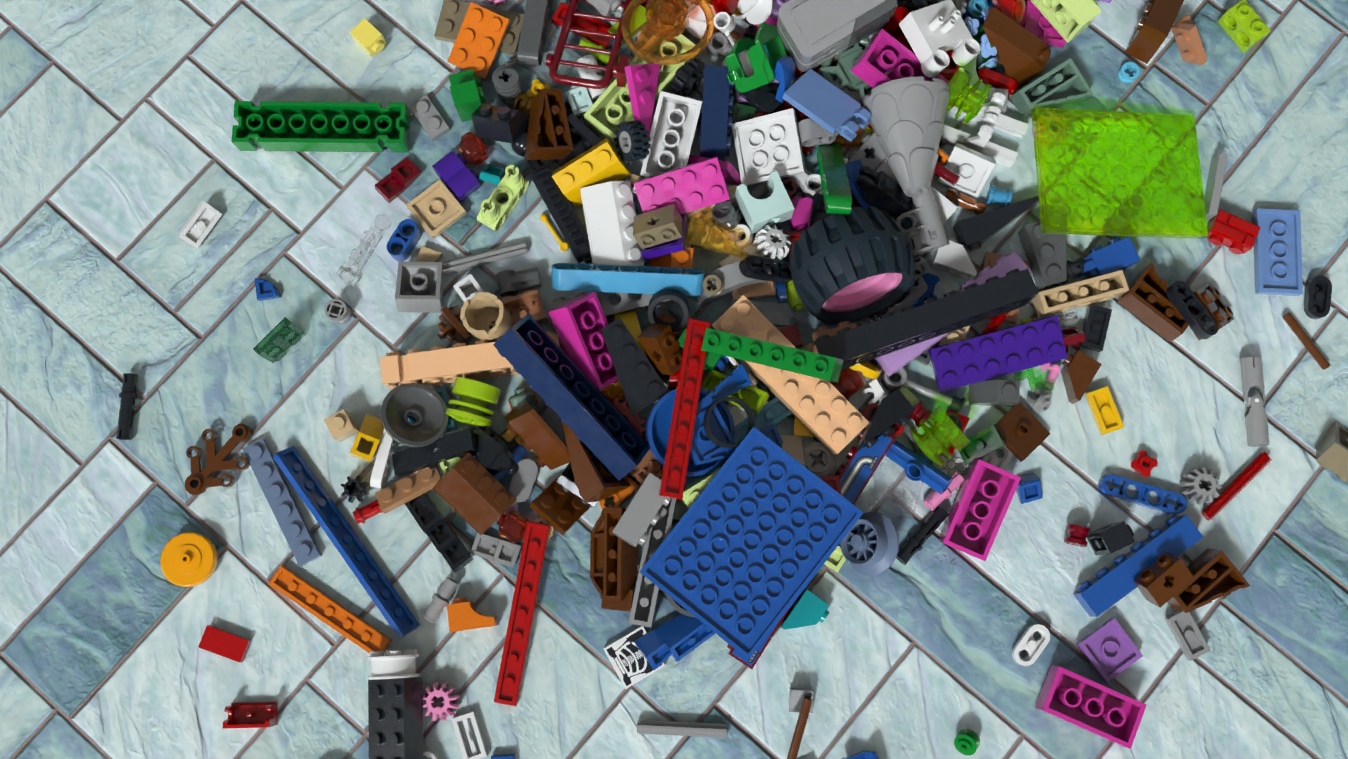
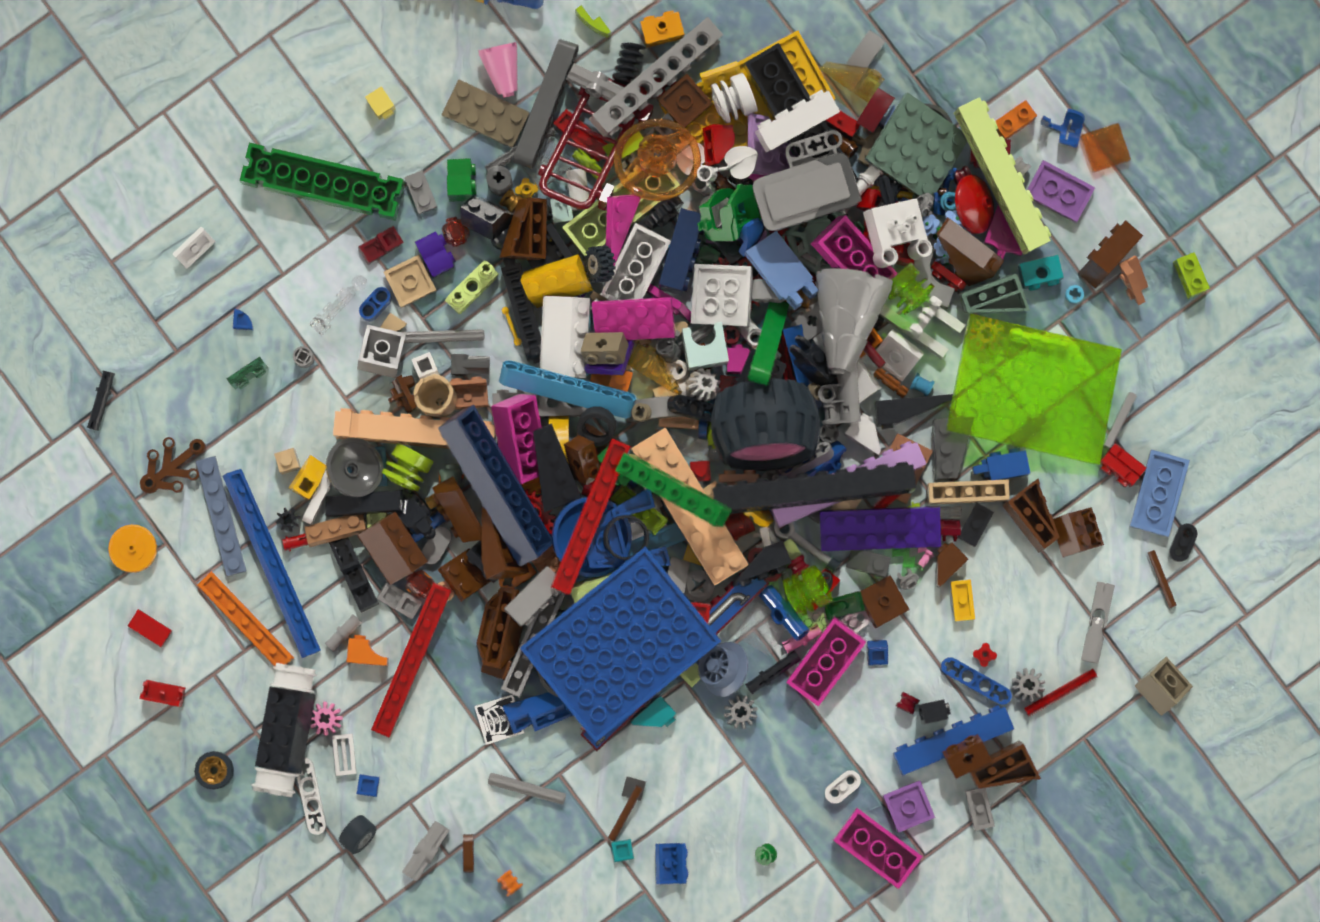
camera: 10 degrees right, 5 degrees up
orange plate [447,2,511,79] -> none
teal tile [479,164,505,185] -> none
black piece [1066,260,1084,279] -> none
black beam [1166,281,1218,339] -> none
none -> light grey gear [724,695,758,729]
none -> teal brick [1018,255,1064,291]

